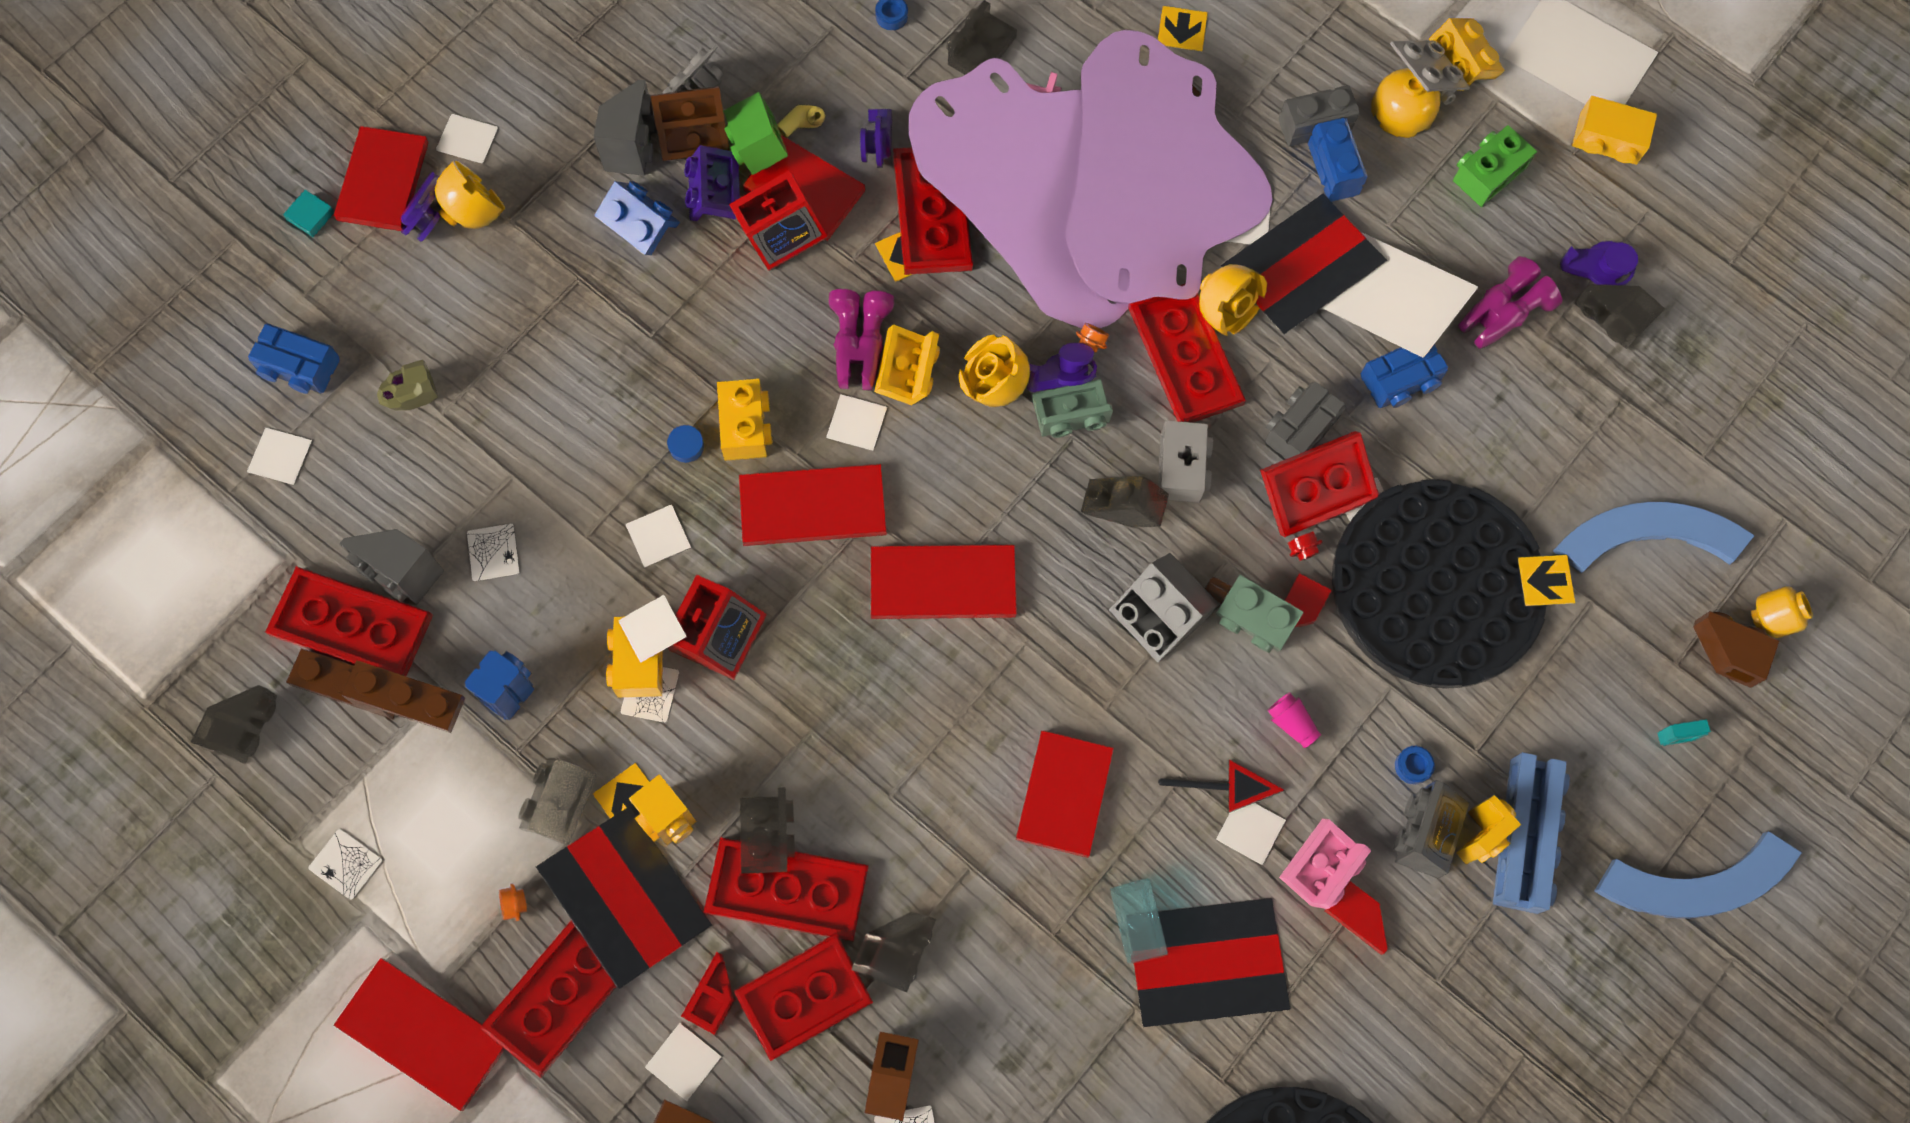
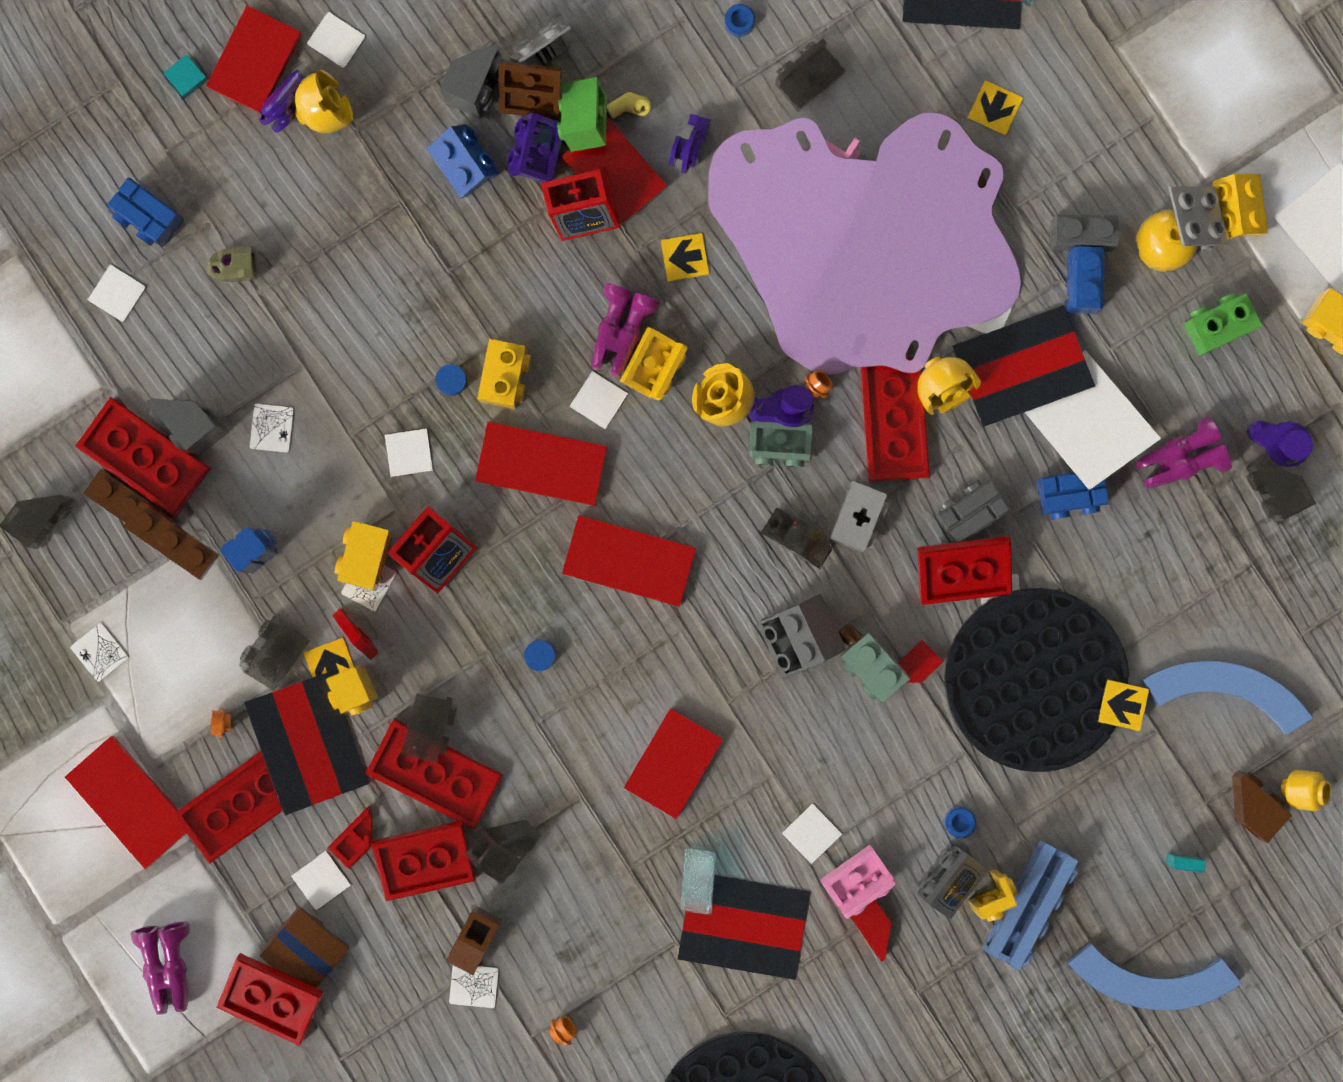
camera: 20 degrees right, 15 degrees up
white sticker [618,595,687,663] -> none
red tile [893,147,973,275] -> none
piece [1158,760,1284,813] -> none
dark pink cone [1267,692,1321,748] -> none
red plate [1287,531,1323,561] -> none
none -> red tile [332,608,378,660]
none -> blue tile [524,640,555,671]

